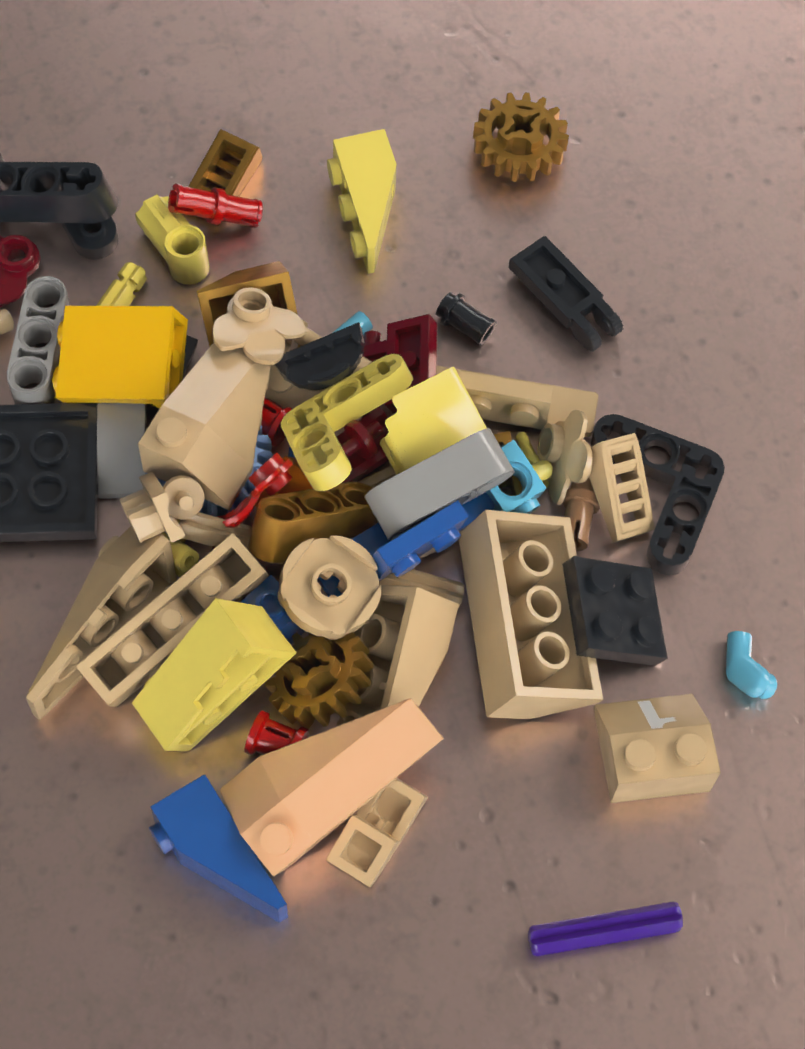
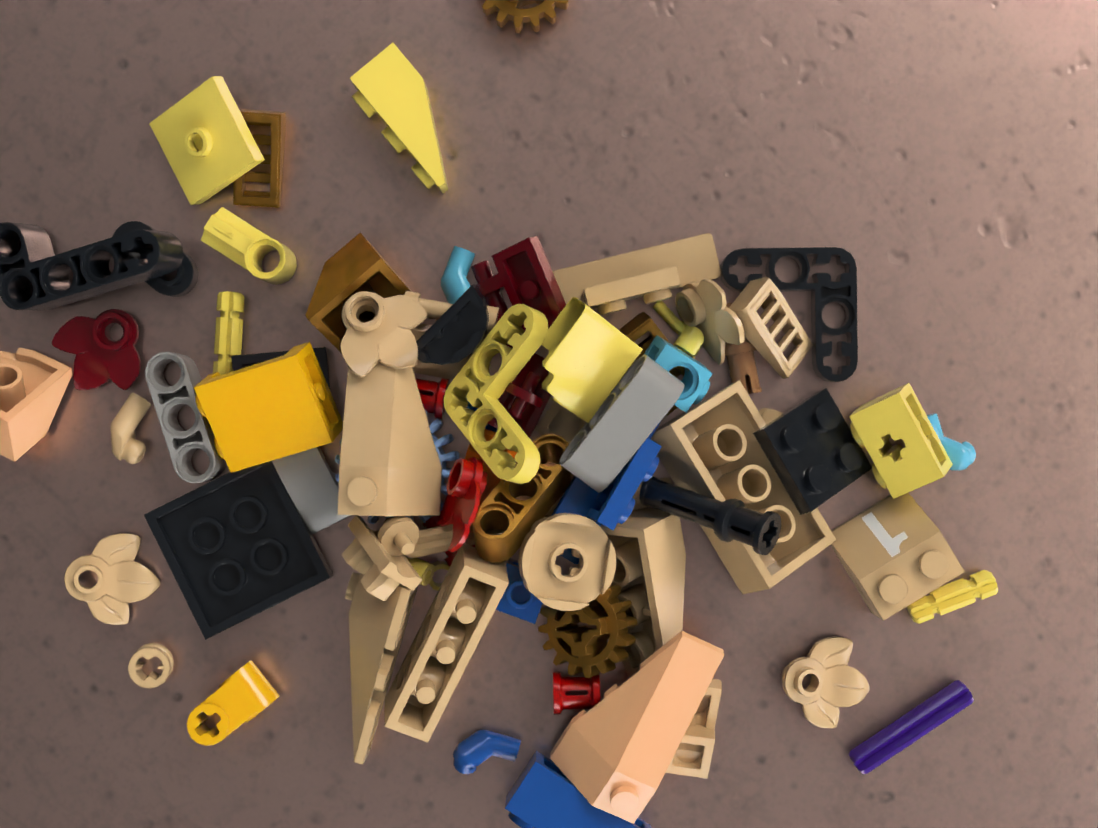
camera: 20 degrees left, 25 degrees up
light yellow wedge [132,598,297,751] -> none
red pin [168,183,263,228] -> none
black pin [435,292,497,346] -> none
black hinge [508,236,624,352] -> none
none -> light yellow plate [149,76,265,205]
none -> blue arm [453,729,521,774]
none -> black pin [639,476,782,555]
none -> tan plate [782,636,870,728]
none -> light yellow brick [849,383,953,499]
none -> light yellow axle [907,570,998,624]

